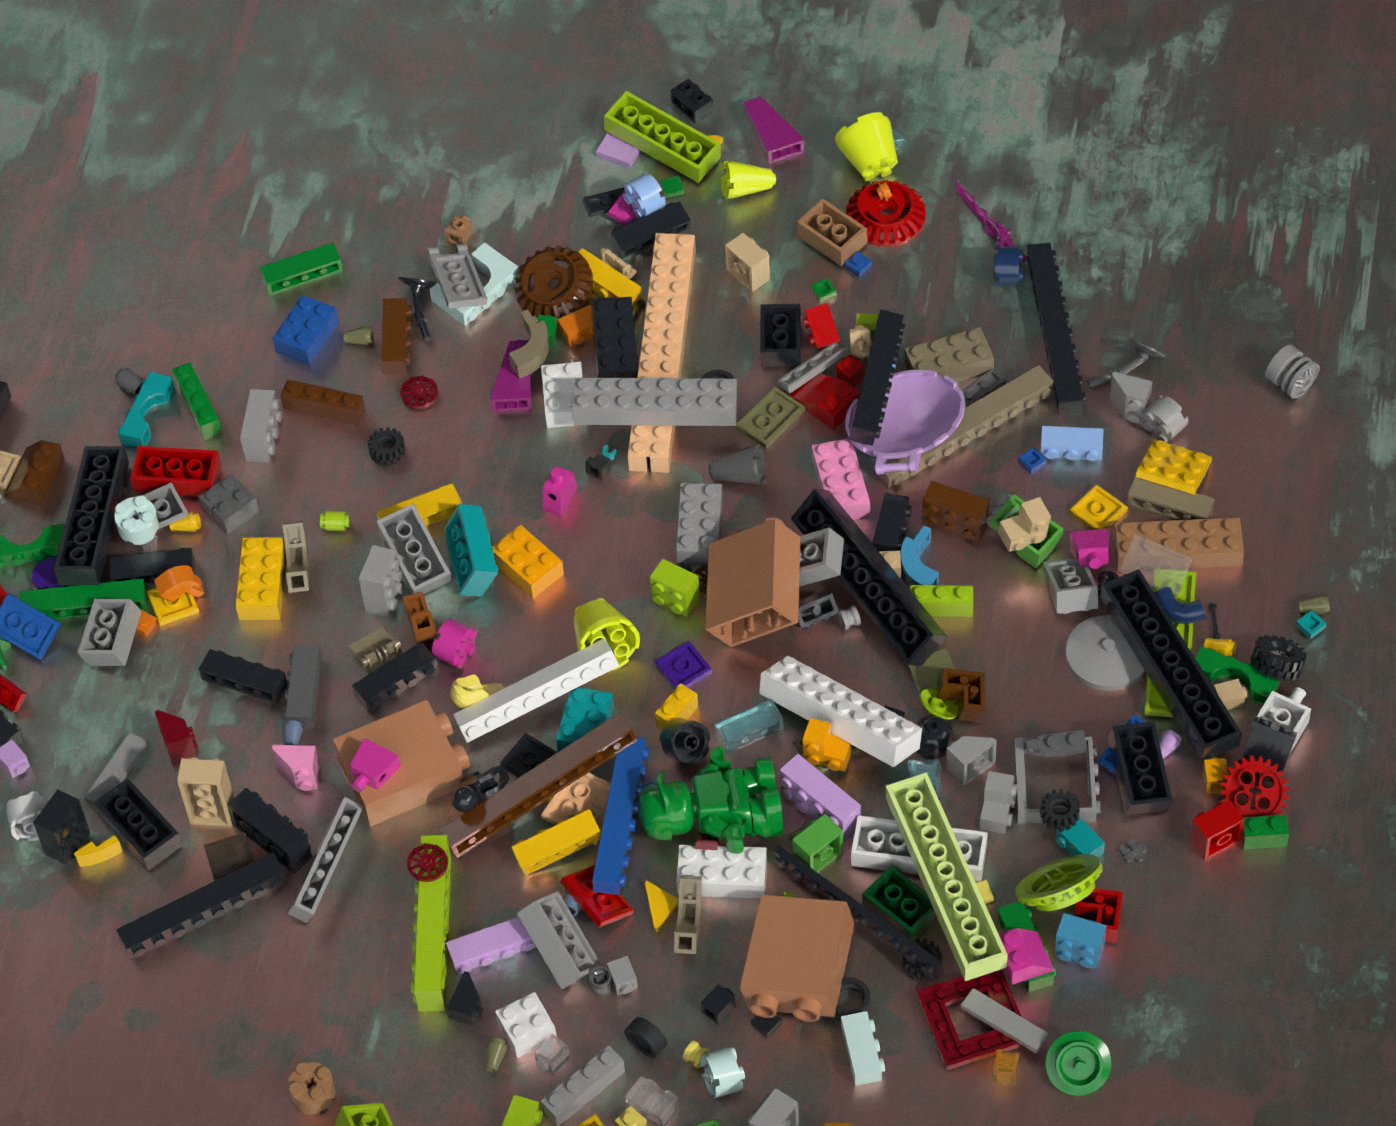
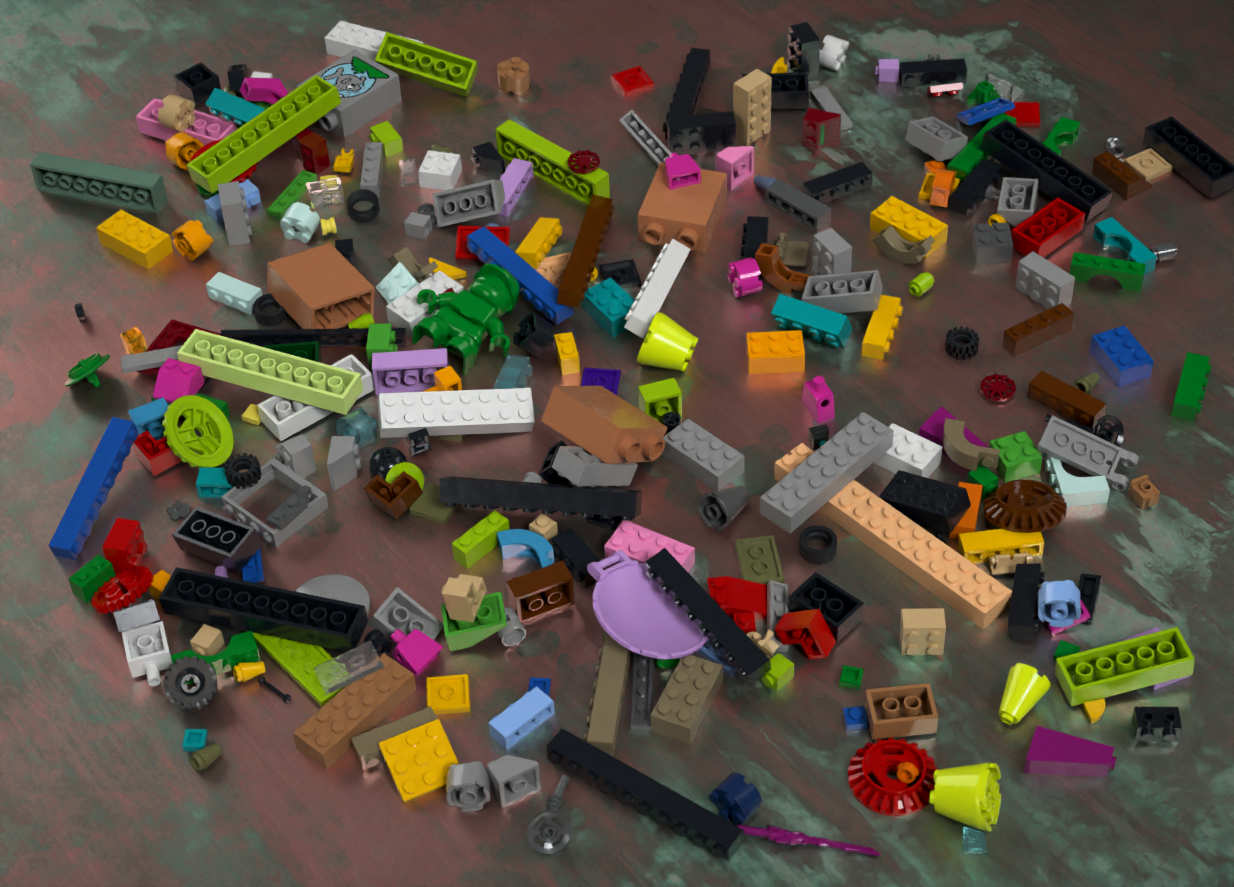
camera: 130 degrees right, 10 degrees down
light aqua brick [115,496,159,545] -> none
light yellow hair [450,674,506,710] -> none
black piece [451,765,509,813] -> none
dark blue cylinder [1154,587,1206,625] -> none
none -> blue brick [48,417,138,560]
none -> light aqua plate [376,262,420,303]
none -> red tile [611,66,654,97]
none -> bright green brick [989,431,1042,483]

